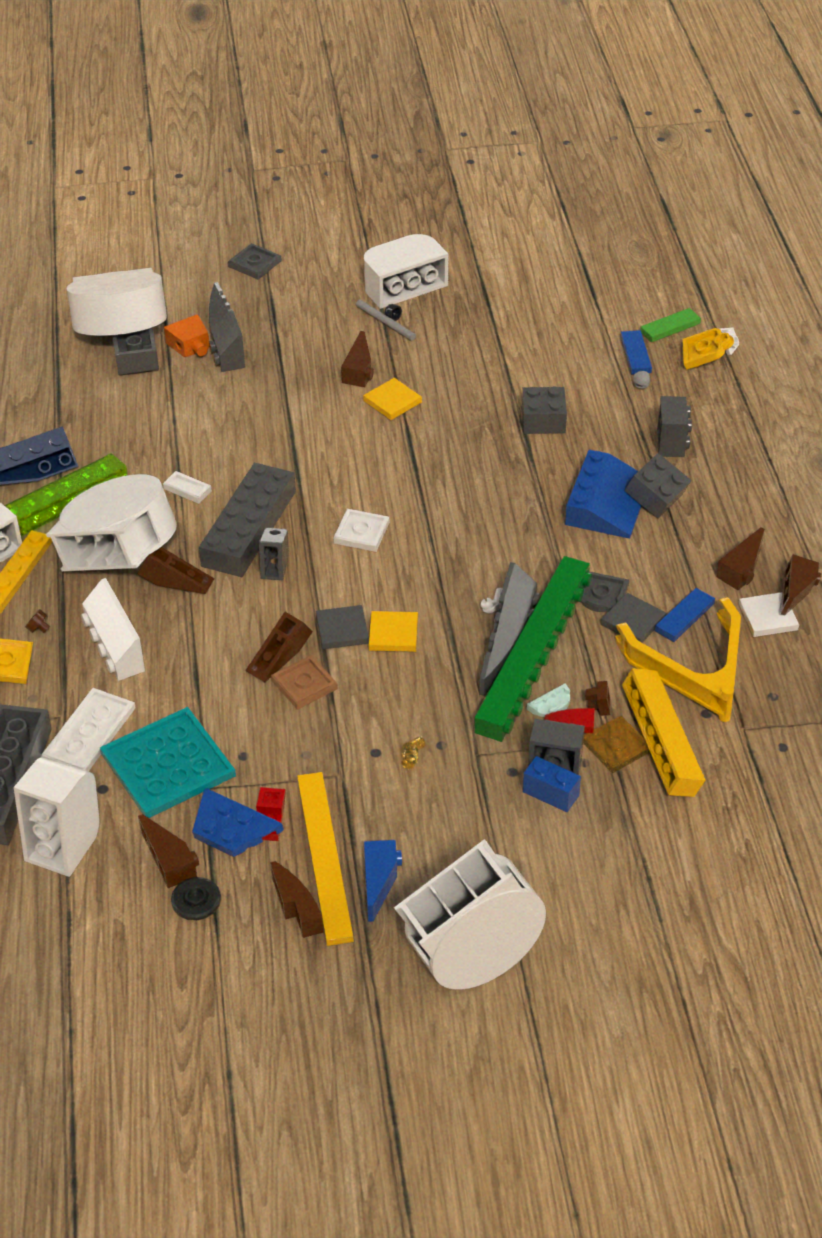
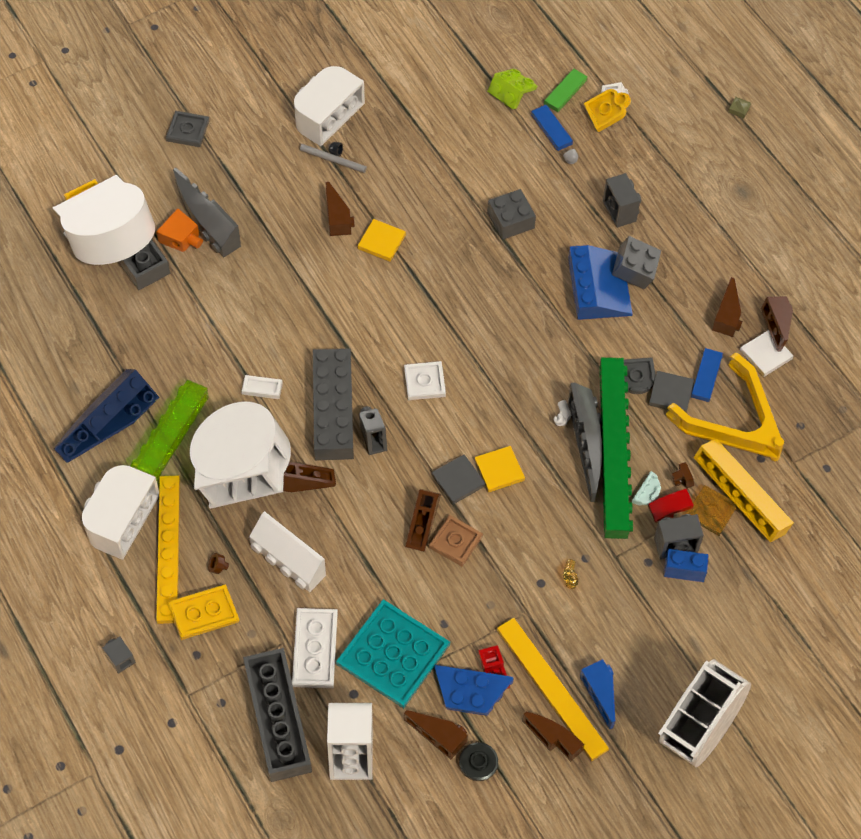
camera: 25 degrees left, 15 degrees up
none -> lime bracket [487,69,538,109]

